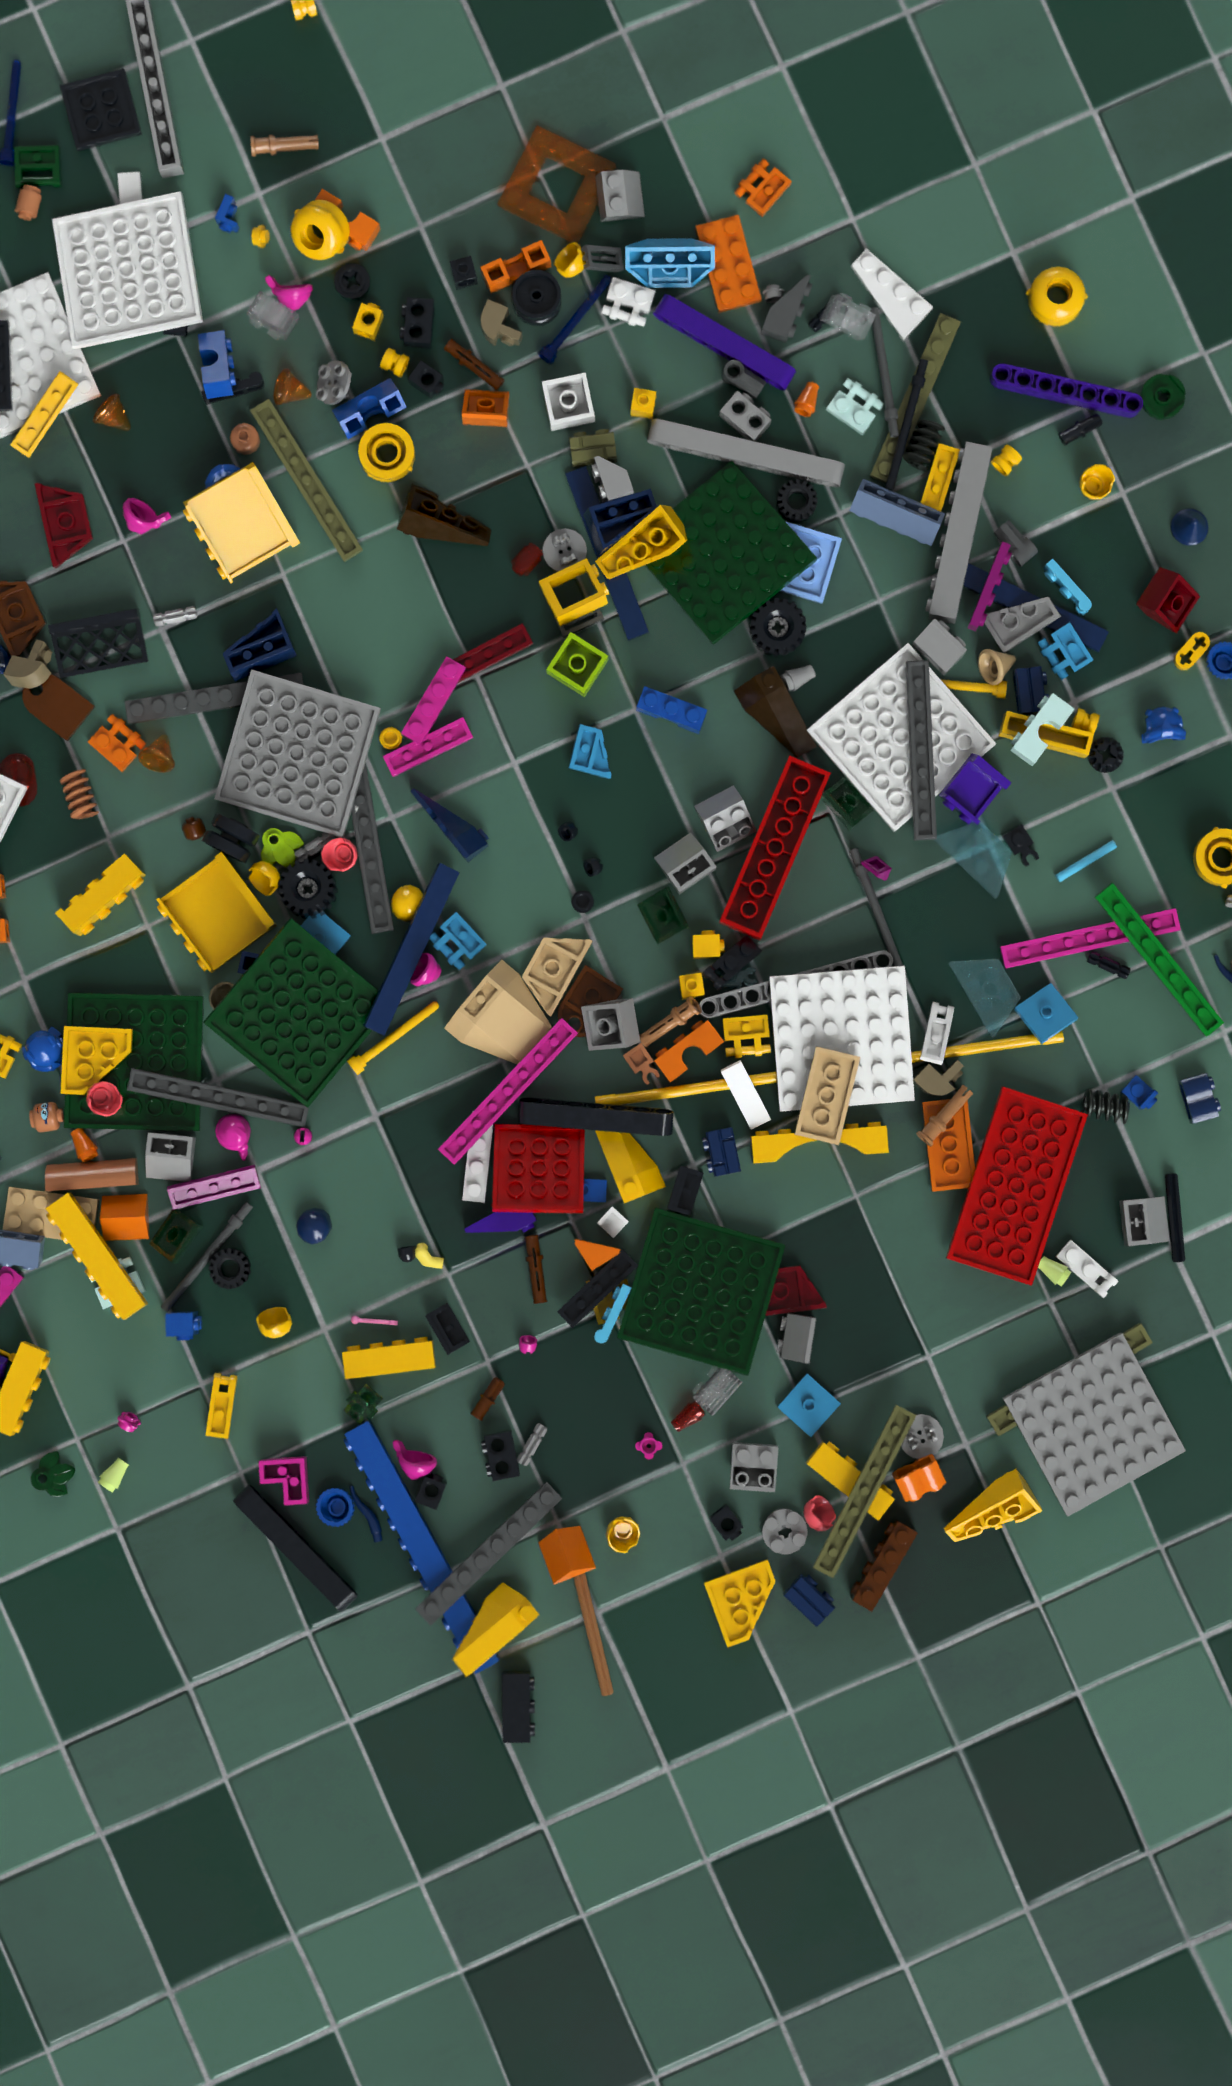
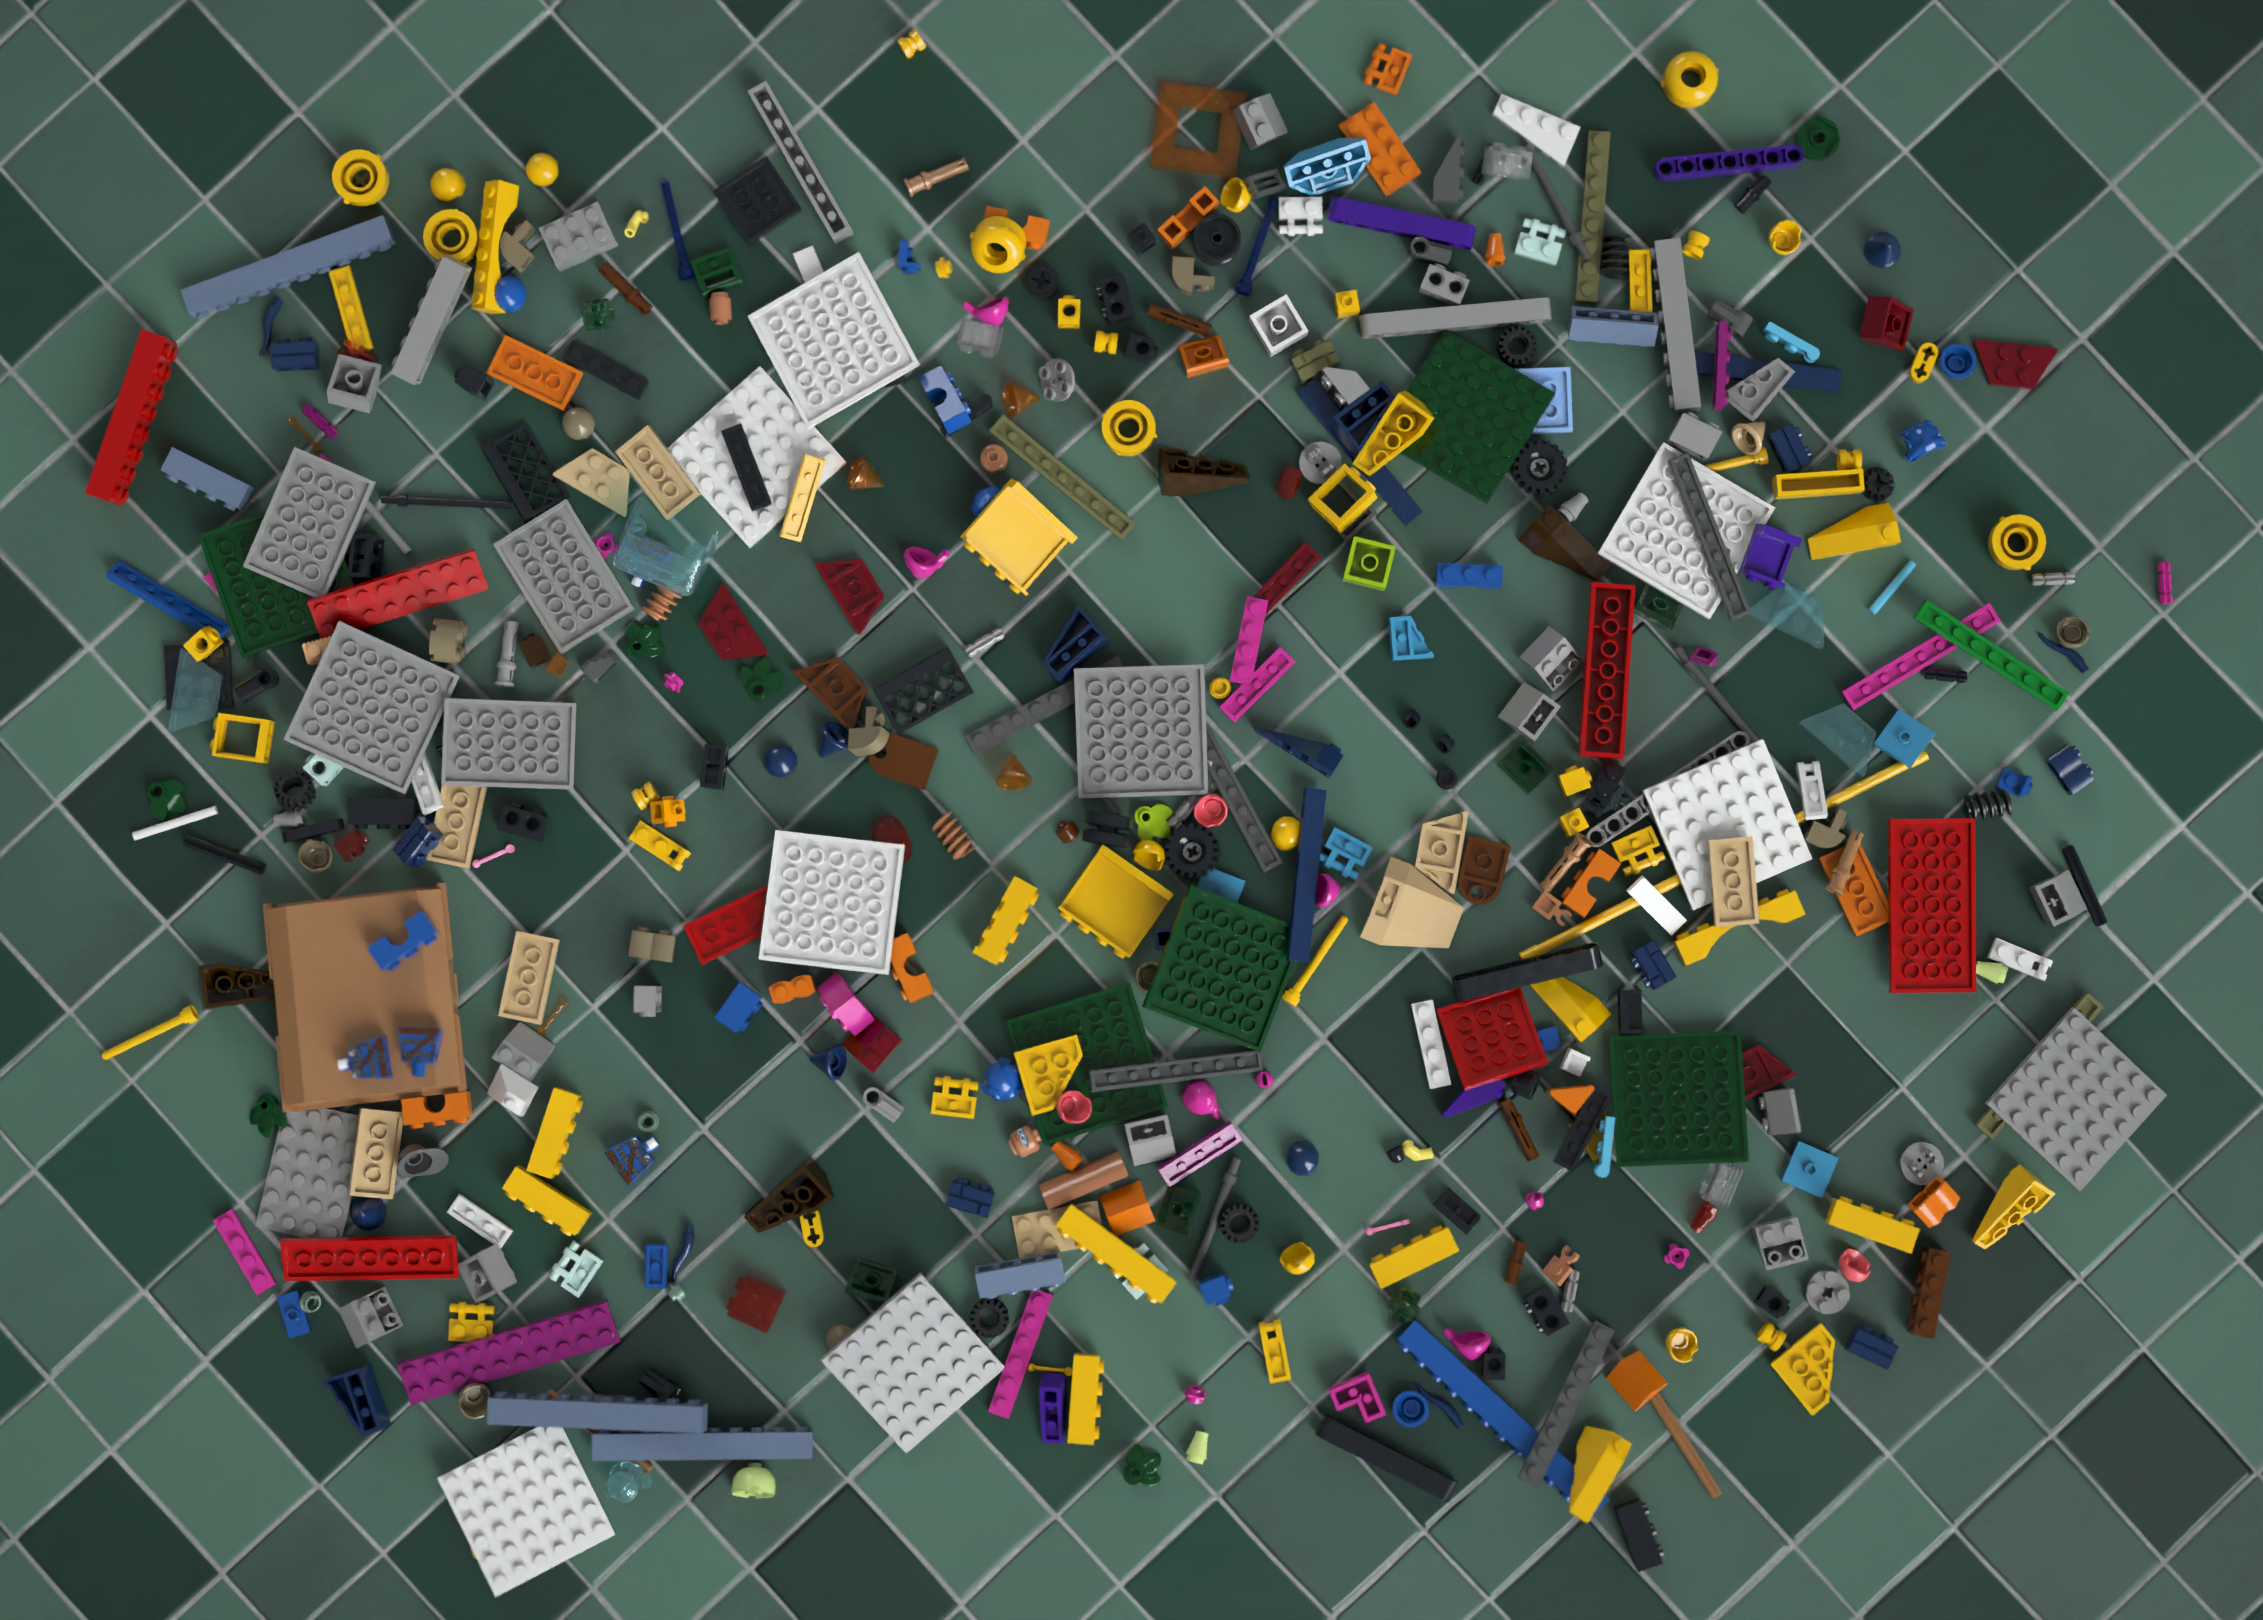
camera: 15 degrees left, 0 degrees up
orange plate [88,714,147,772] -> none
blue arch [332,378,407,439] -> none
dark pink plate [438,1018,578,1165] -> none
light grey slope [581,998,640,1051] -> none
light grey plate [762,285,784,303] -> none
olive plate [813,1404,917,1578] -> none
black bar [885,359,928,491] -> none
black plate [1002,824,1039,867] -> none
light aqua arch [1010,693,1074,766] -> none
dark azure plate [1037,622,1094,680] -> none
none -> black brick [1510,1070,1540,1100]
none -> nougat plate [1542,1245,1580,1286]
none -> yellow wheel [1756,1321,1787,1352]
none -> yellow wedge [1807,502,1901,560]

